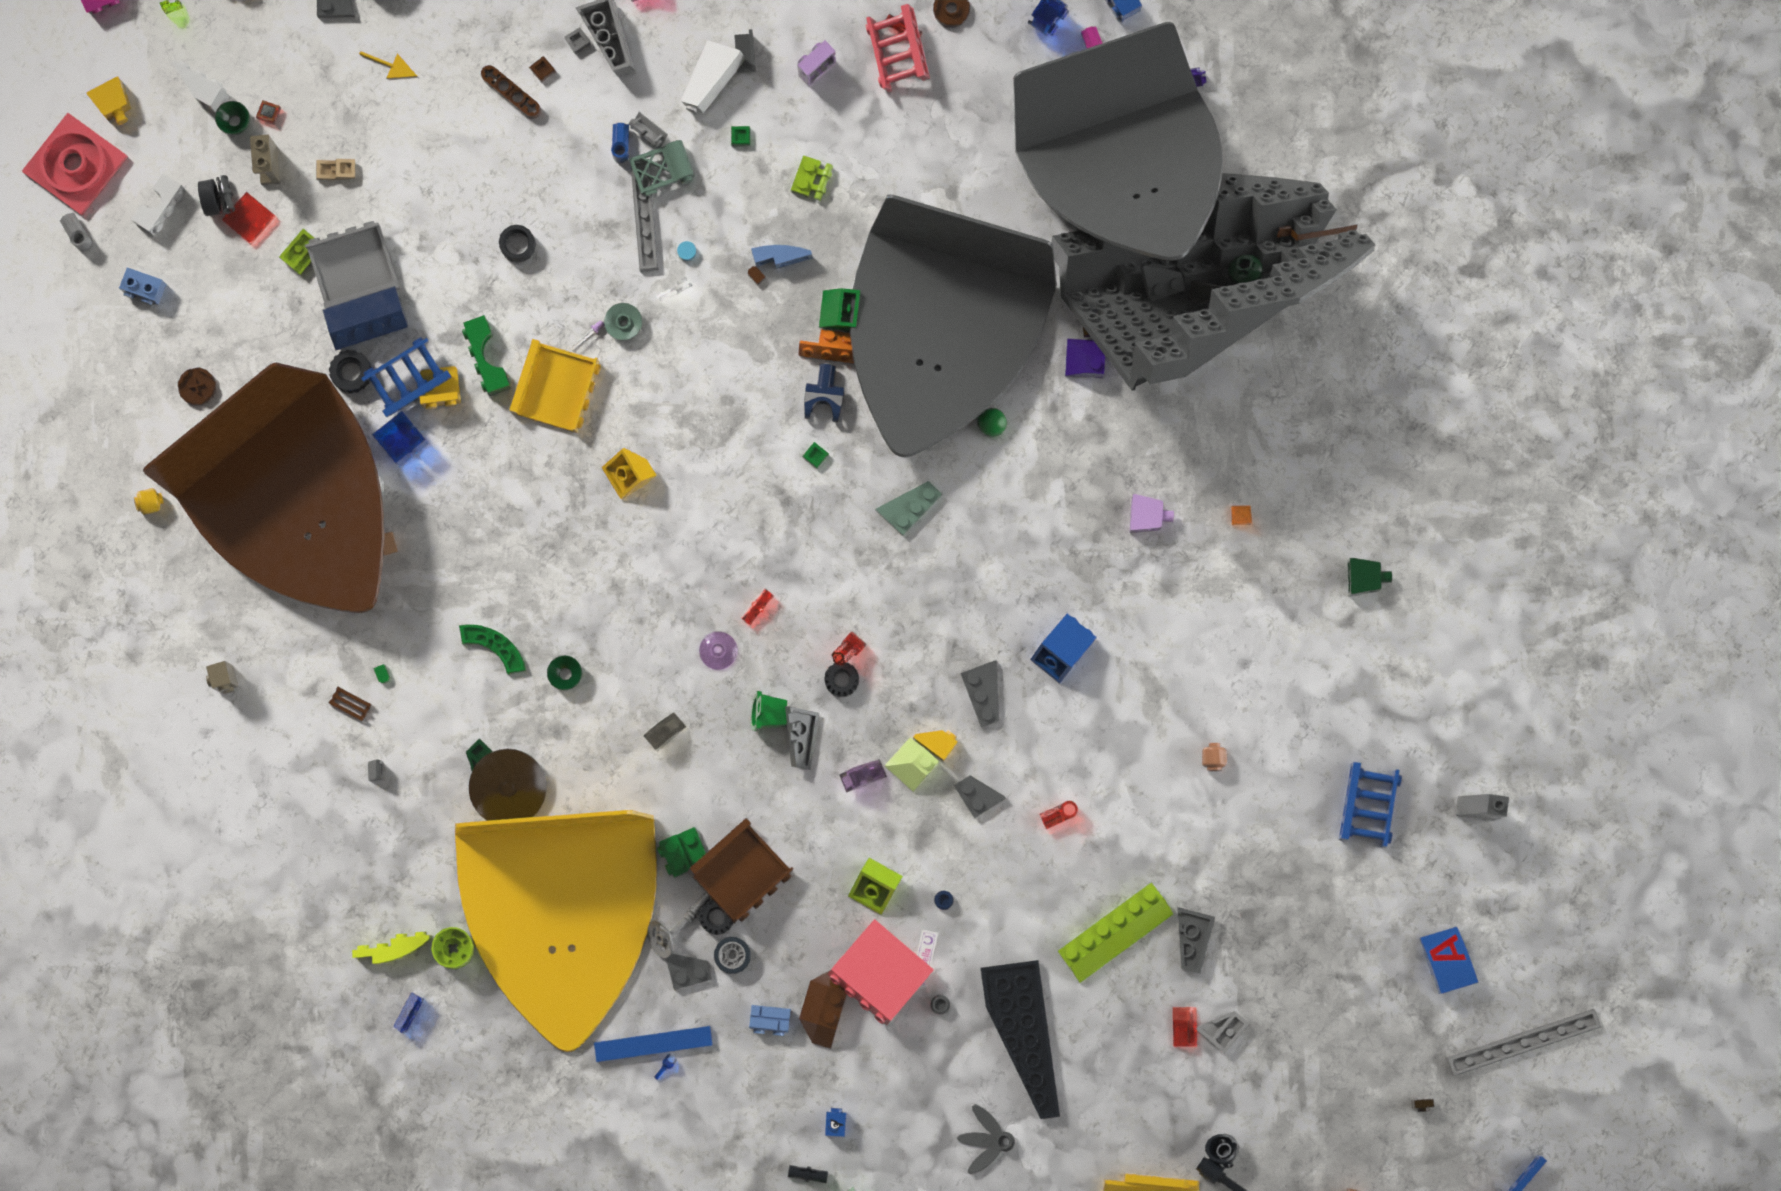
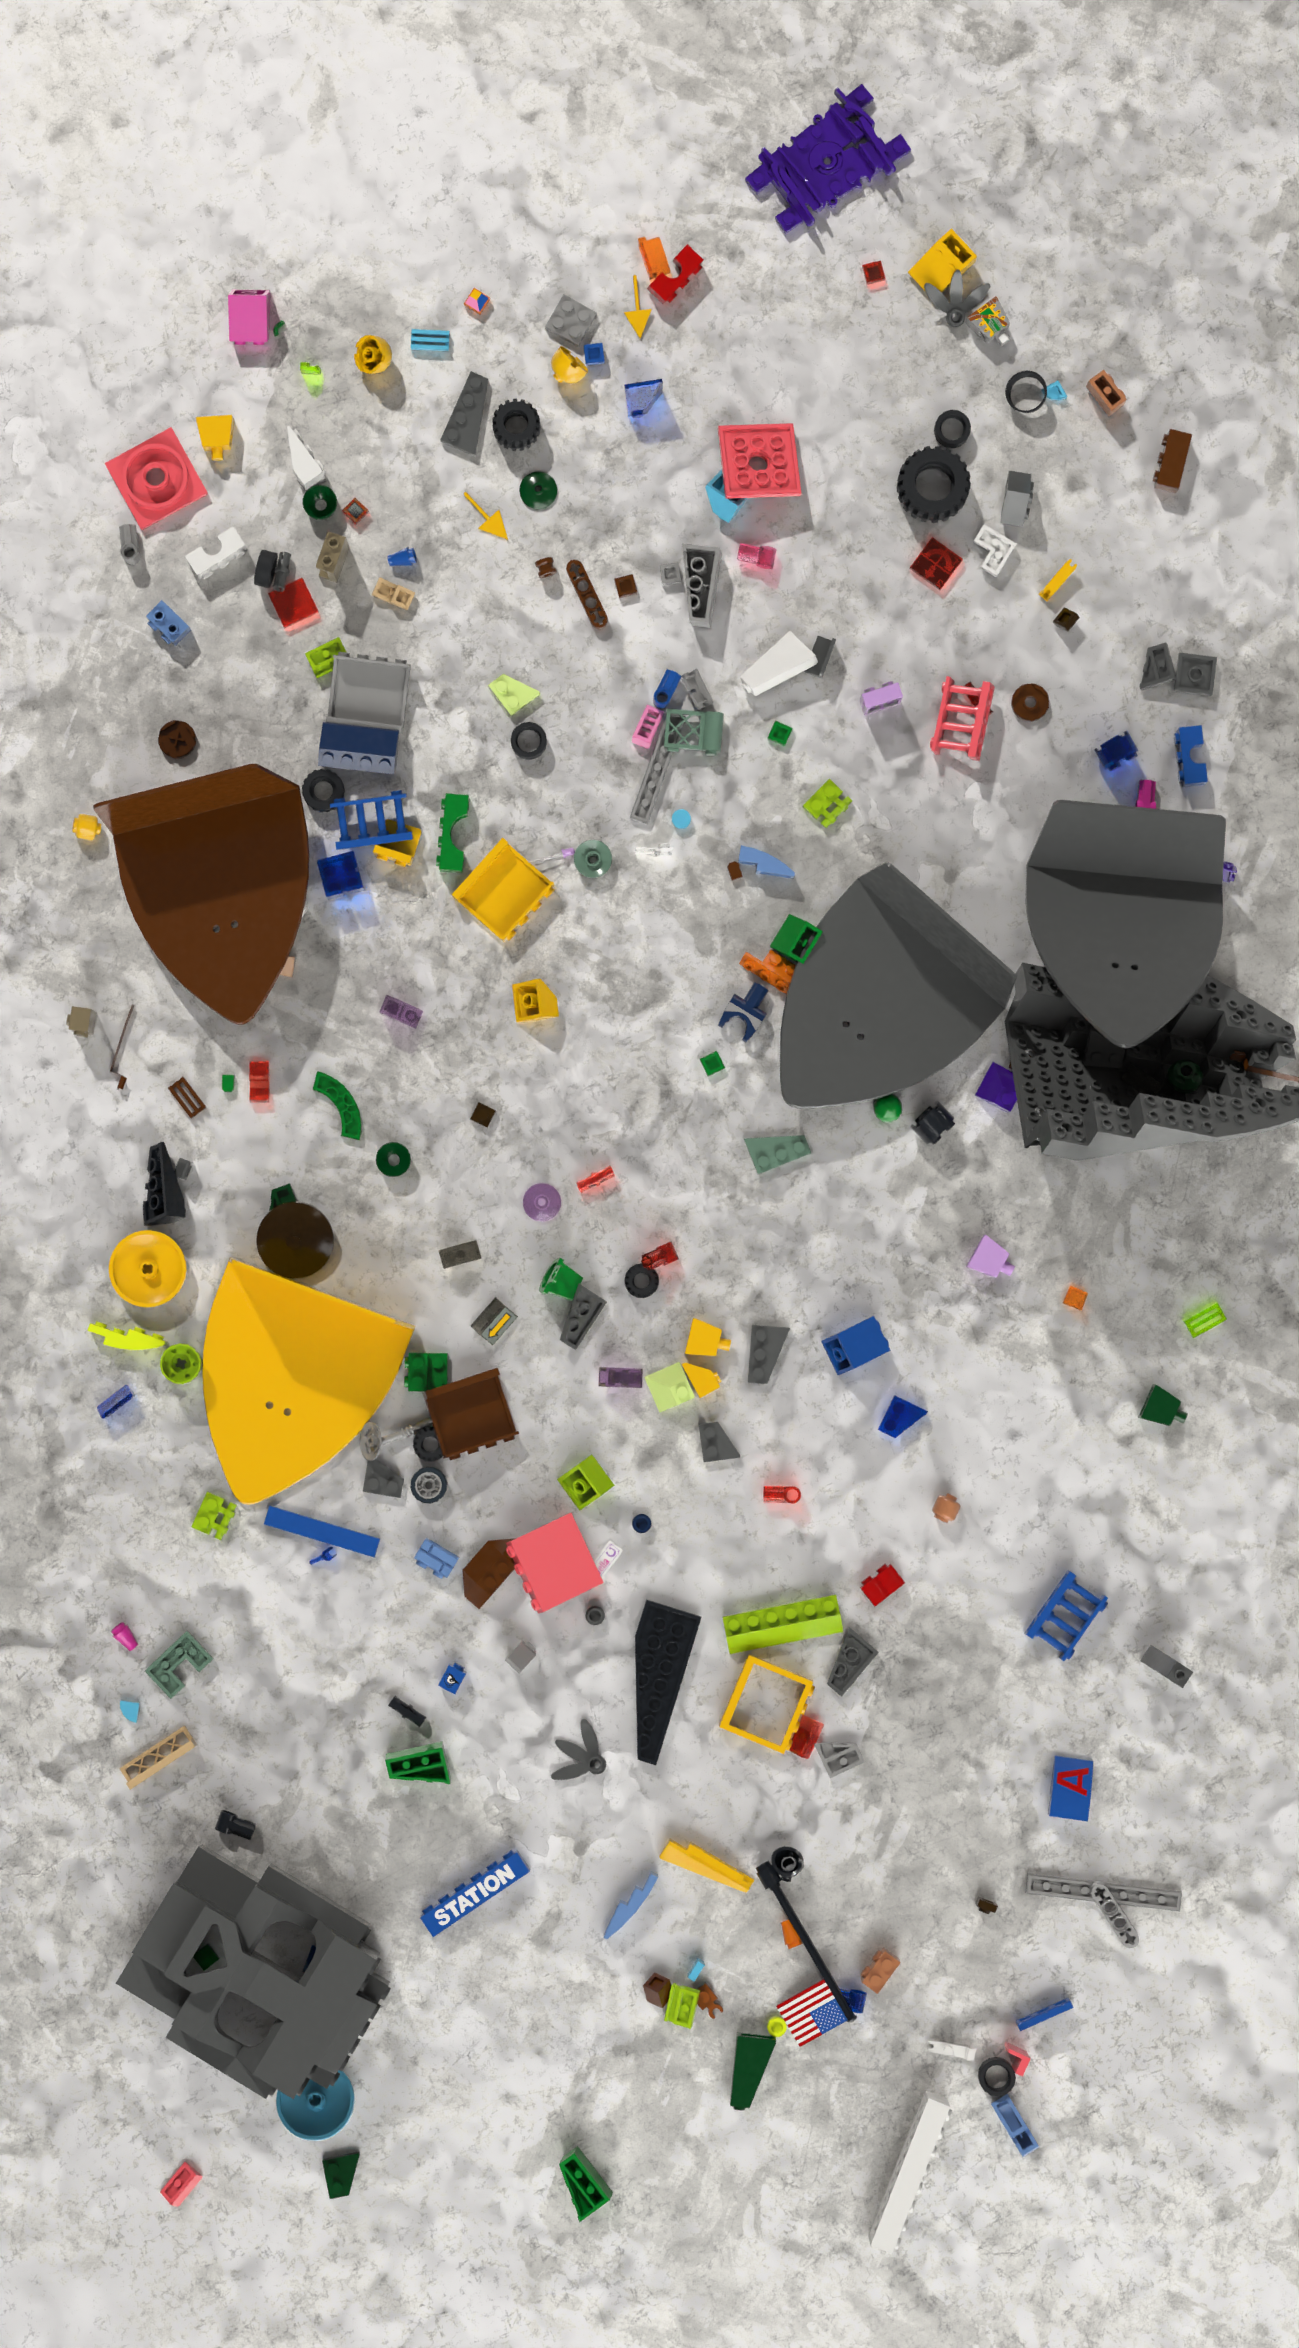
camera: 20 degrees right, 5 degrees up
none -> yellow dish [109,1230,187,1307]
none -> reddish brown piece [110,1004,134,1090]
none -> black wedge [143,1142,186,1226]
none -> lime plate [191,1492,237,1540]
none -> clear red slope [249,1061,270,1103]
none -> clear purple slope [379,995,423,1029]
none -> blue cone [387,547,417,566]
none -> dark brown plate [470,1102,496,1128]
none -> panel [470,1297,518,1345]
none -> yellowish green wing [488,674,541,716]
none -> light grey slope [505,1640,536,1673]
none -> dark green dish [519,471,557,509]
none -> reddish brown wheel [535,557,557,578]
none -> bright pink slope [632,705,664,749]
none -> yellow torso [685,1318,731,1356]
none -> yellow window [719,1654,815,1754]
none -> red brick [860,1564,905,1606]
none -> clear blue wing [877,1395,928,1438]
none -> black brick [910,1101,955,1145]
none -> light grey beam [1090,1881,1139,1948]
none -> clear neon green tile [1183,1303,1227,1338]

